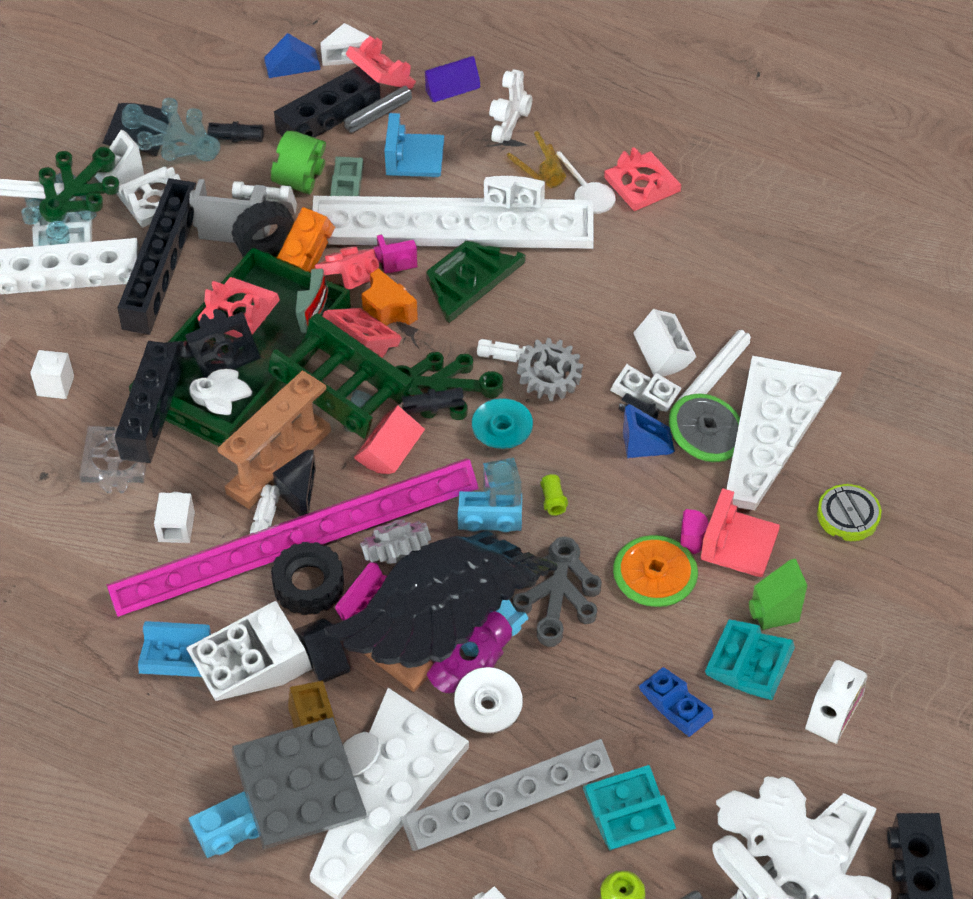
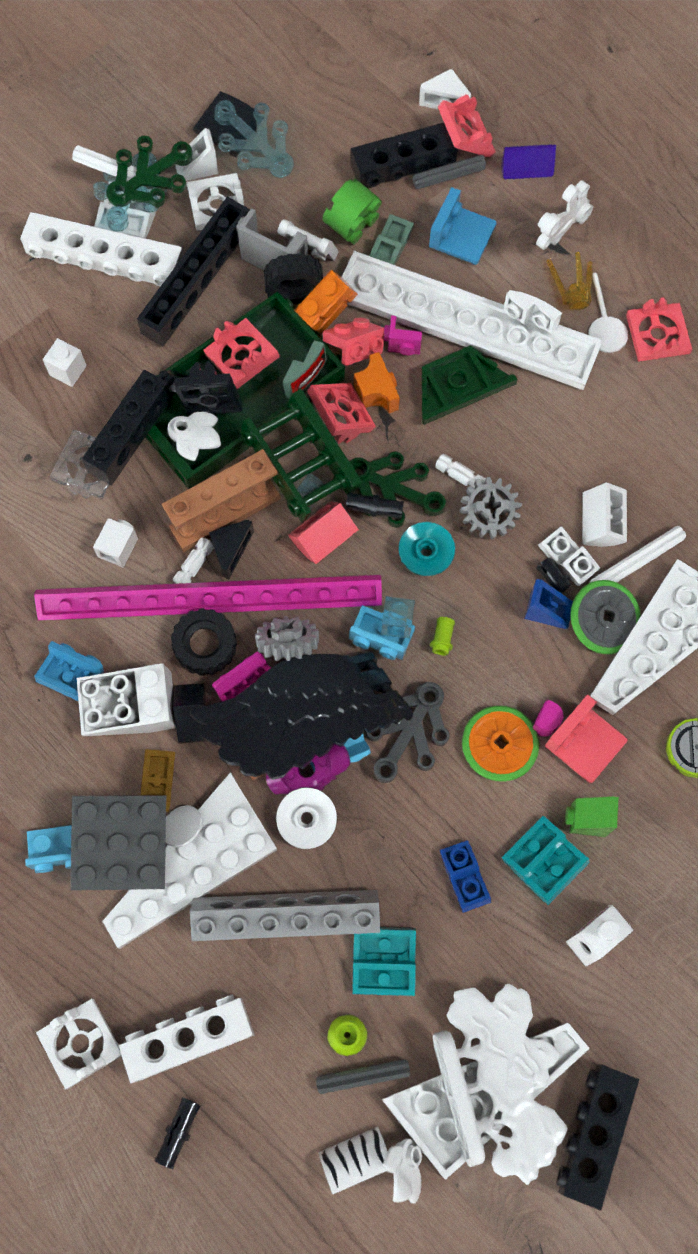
camera: 20 degrees right, 20 degrees up
black pin [207,121,264,143] -> none
blue slope [264,33,320,78] -> none

